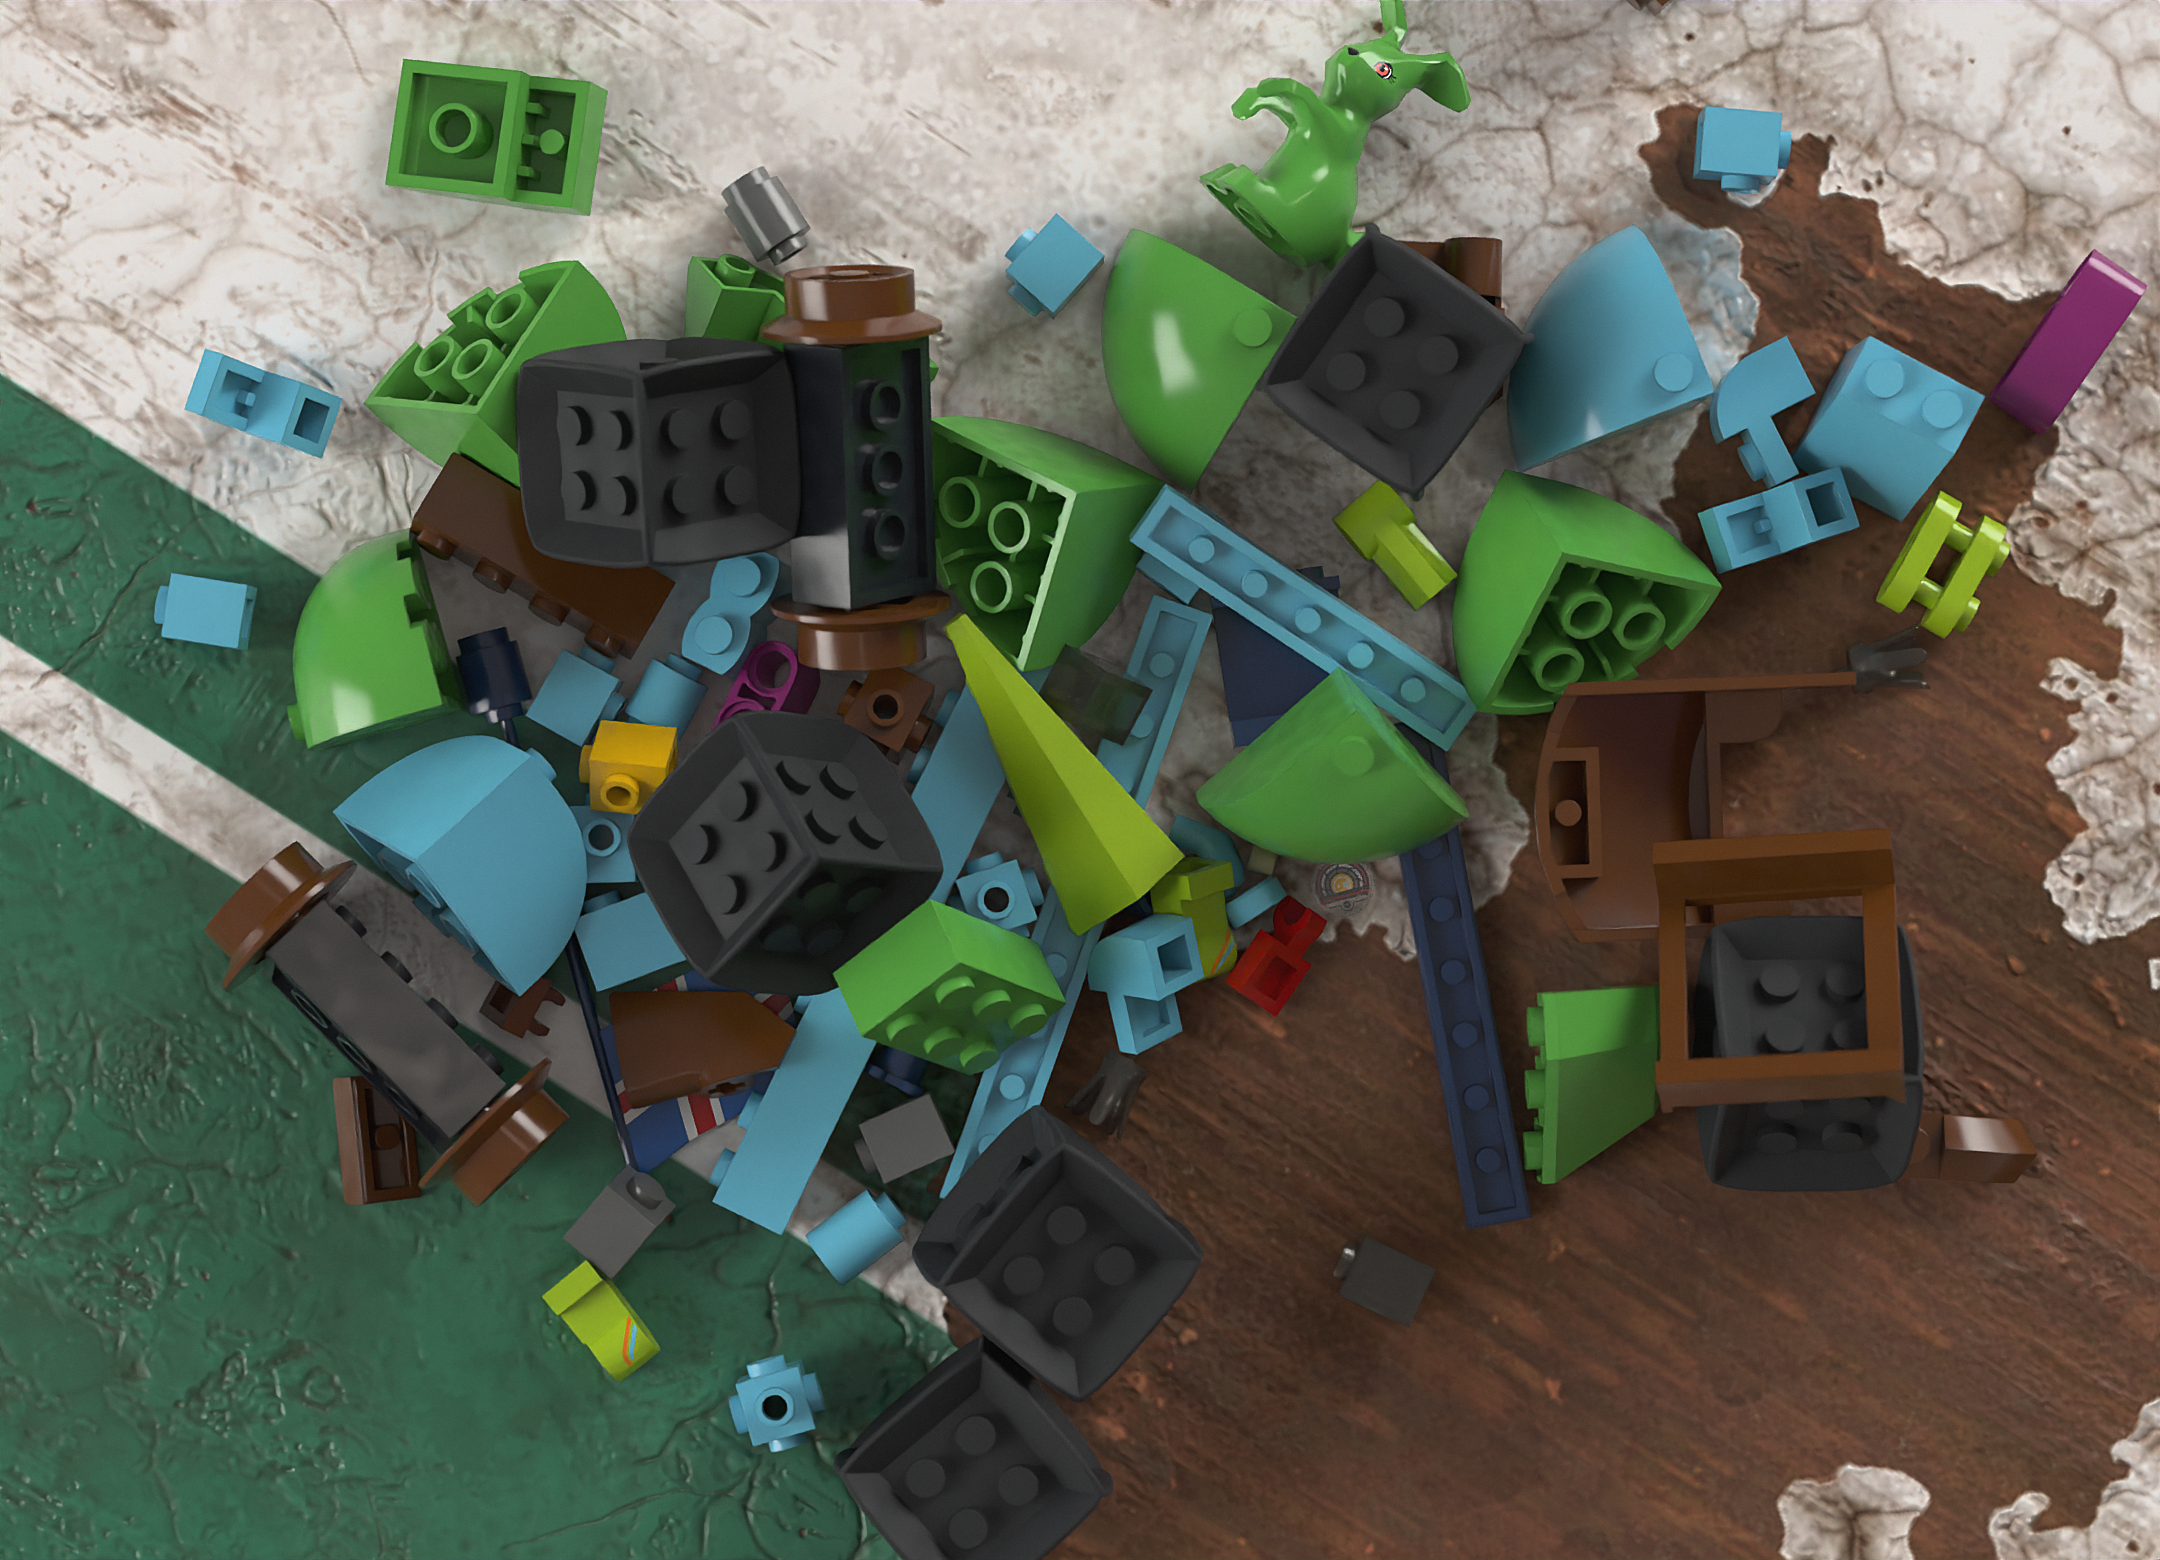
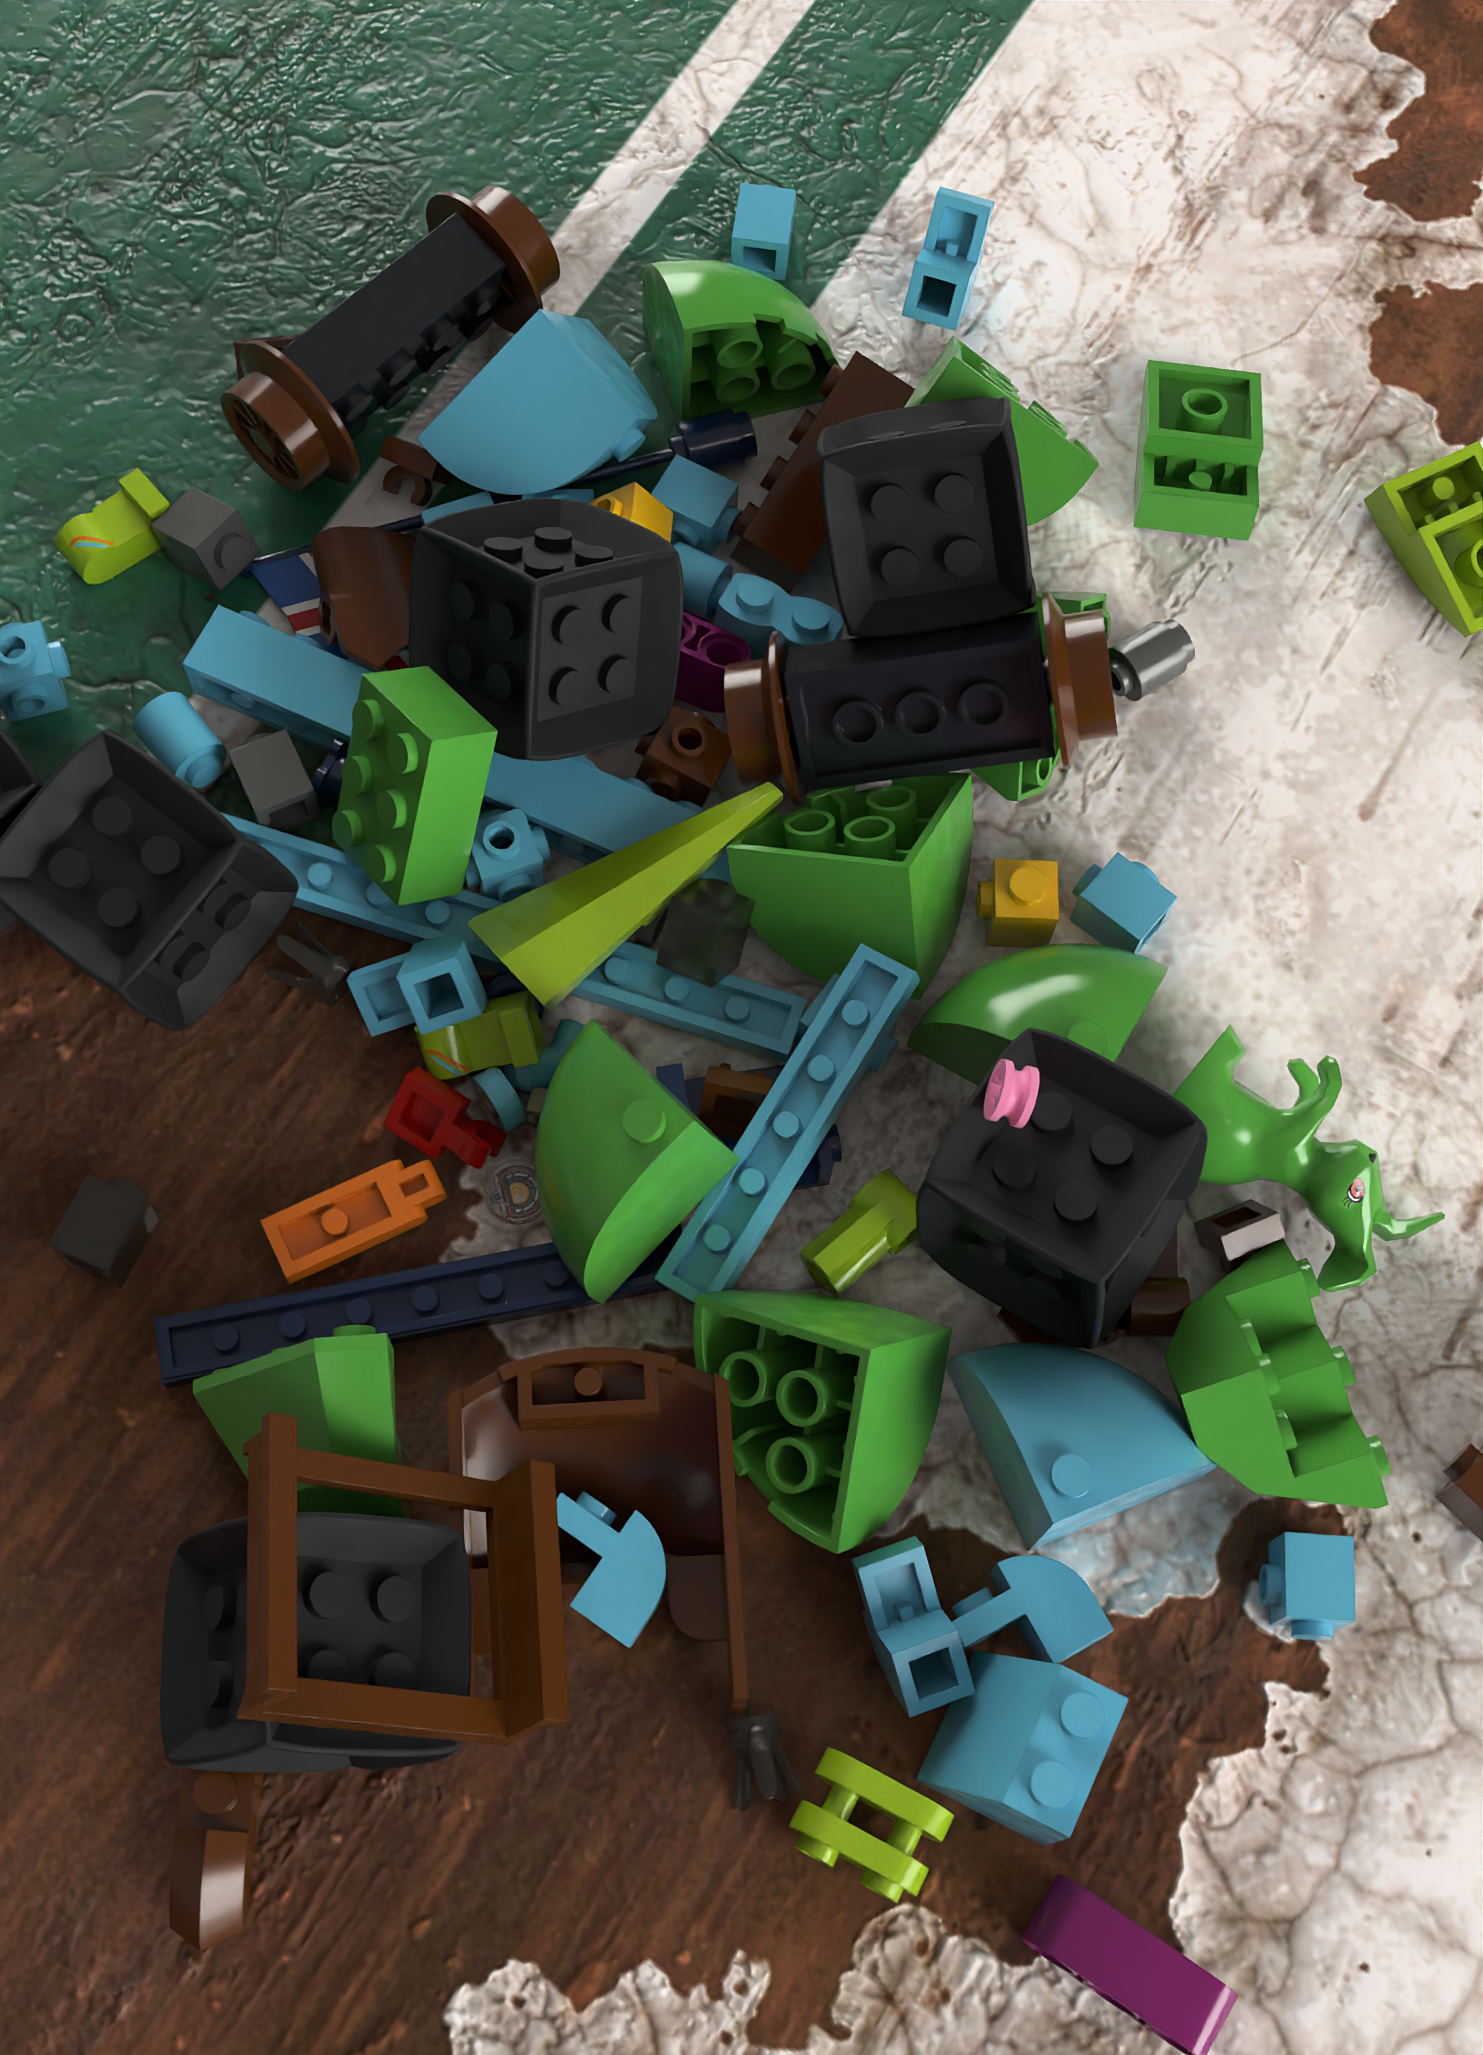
camera: 85 degrees right, 20 degrees down
none -> orange hinge [260,1160,447,1285]
none -> medium azure brick [556,1491,667,1648]
none -> reddish brown tile [698,1063,773,1140]
none -> yellow brick [976,859,1059,948]
none -> bright pink bush [984,1059,1040,1129]
none -> bright green brick [1164,1238,1391,1509]
none -> reddish brown tile [1194,1199,1286,1275]

